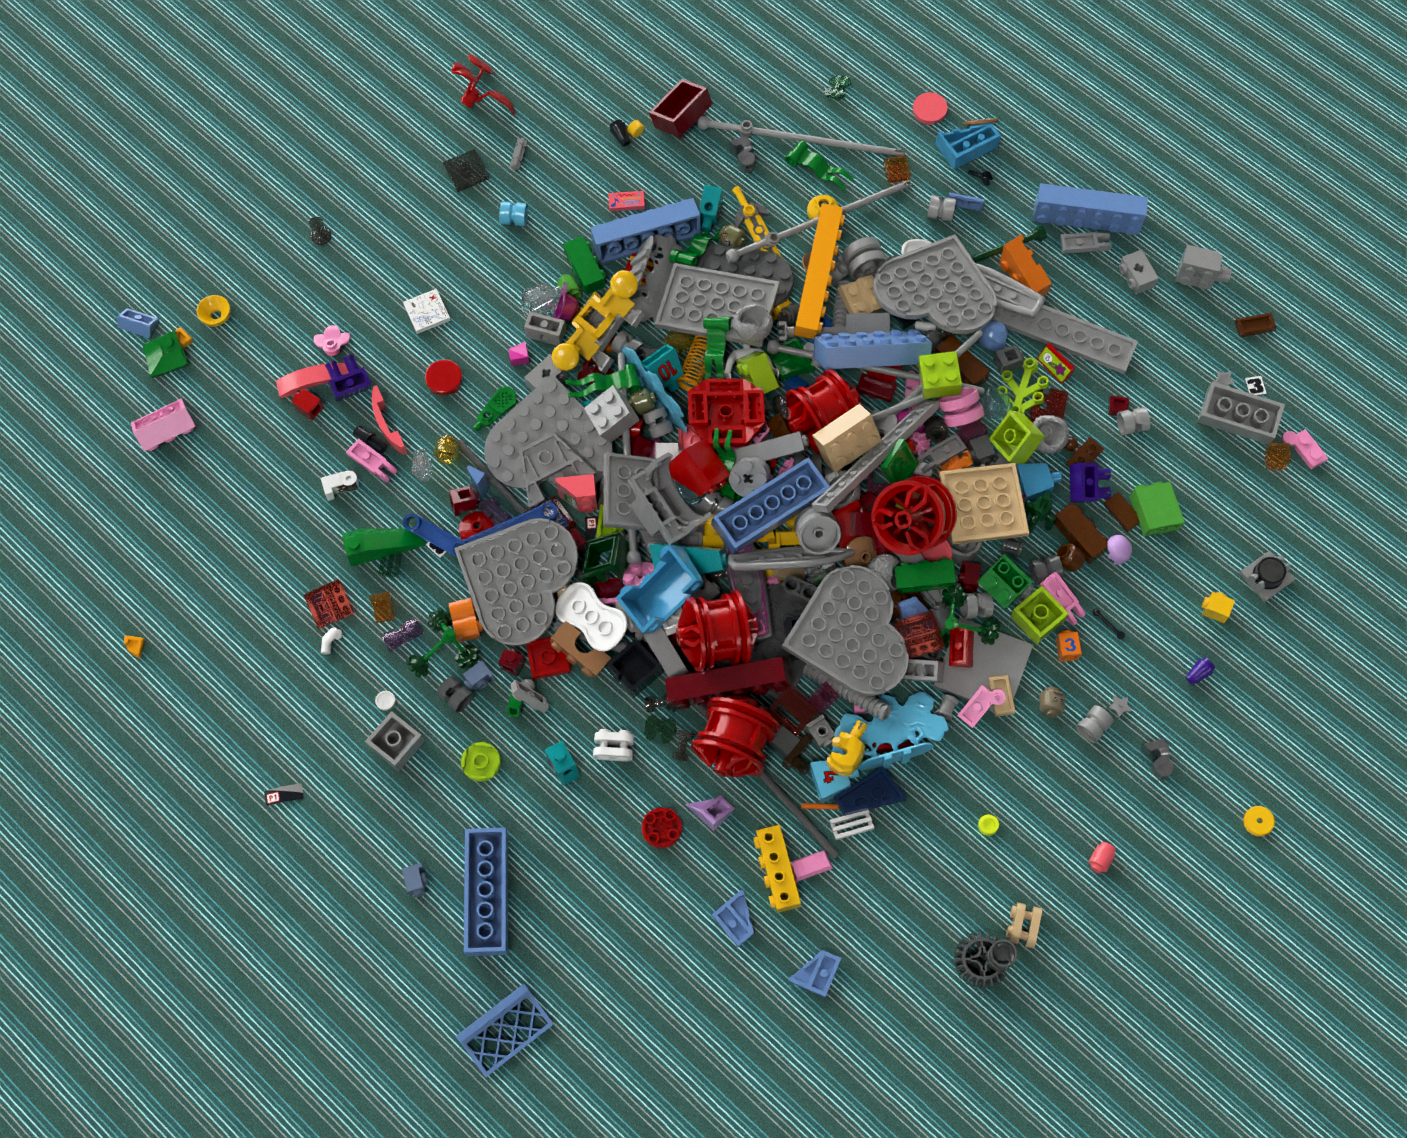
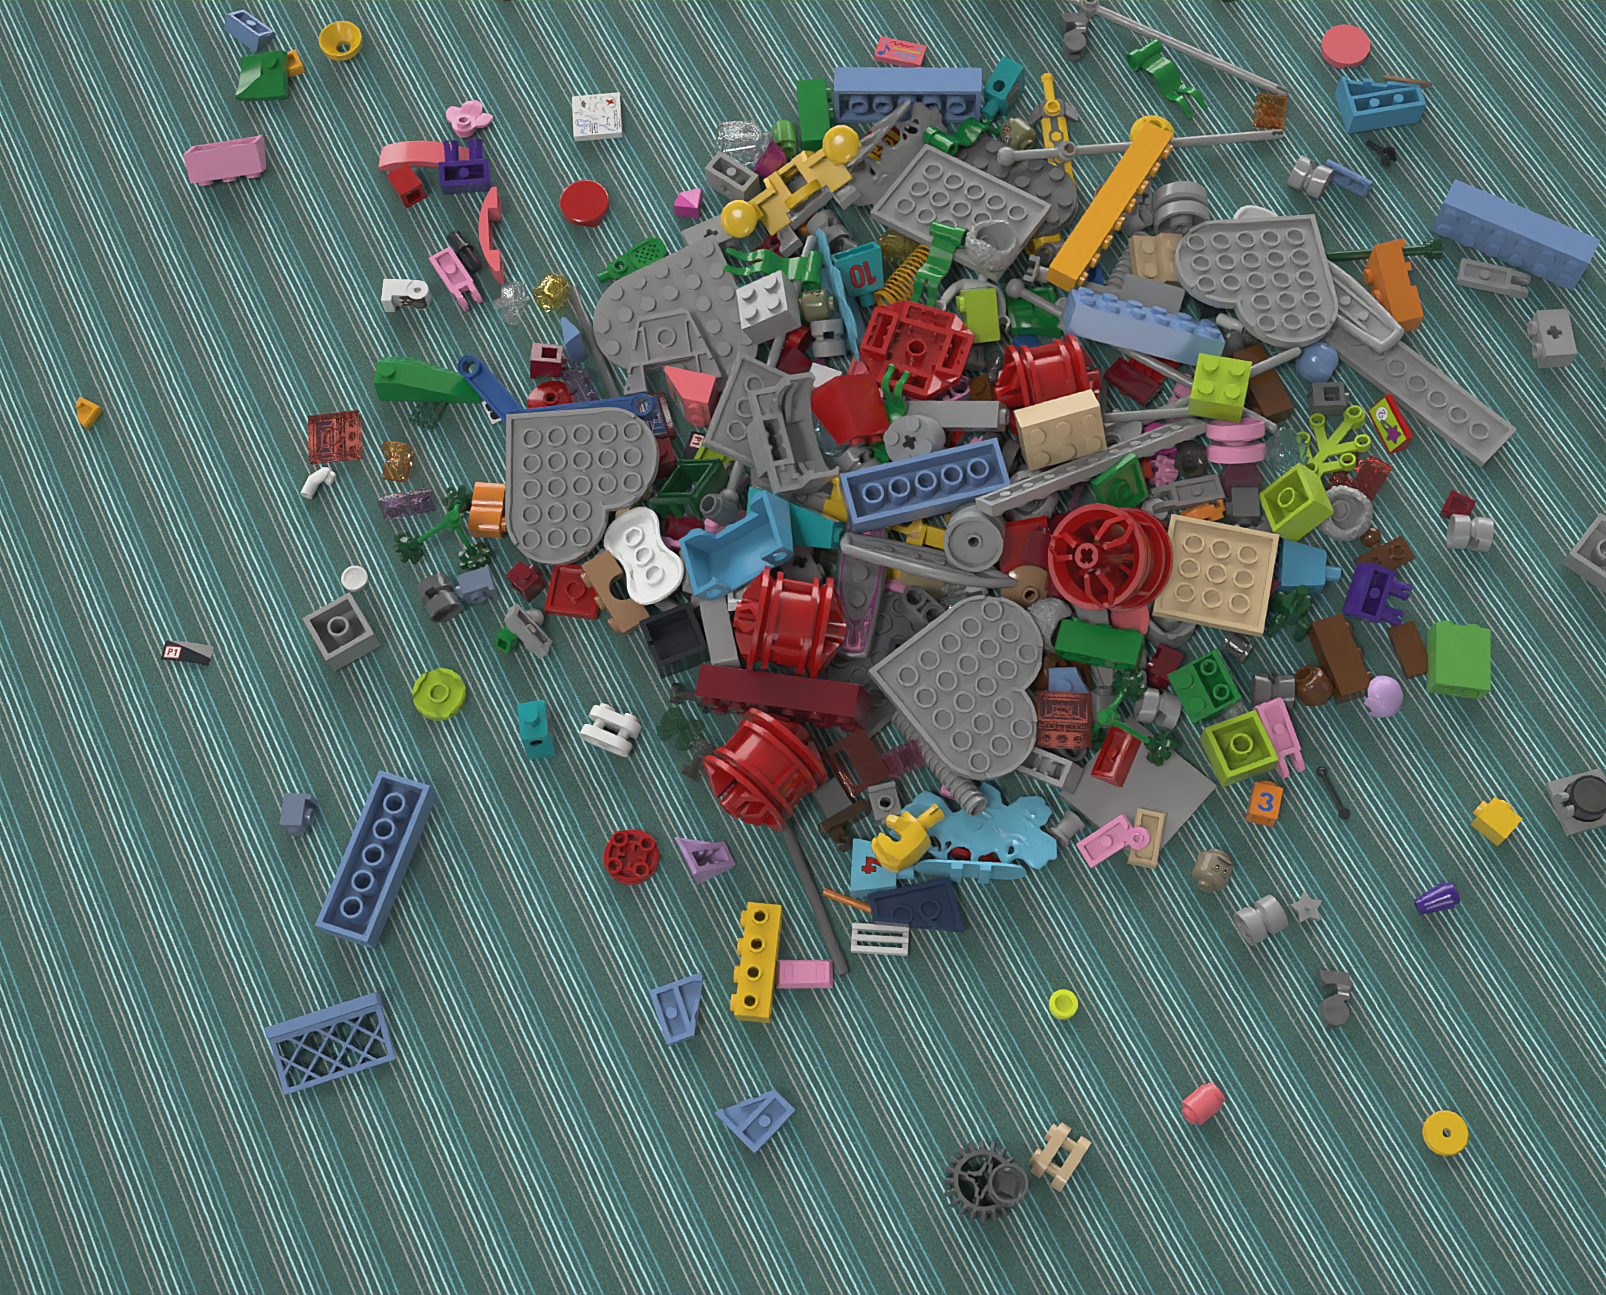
camera: 25 degrees right, 0 degrees up
medium azure wheel [499,201,528,227] -> none
none -> dark grey brick [700,494,738,527]

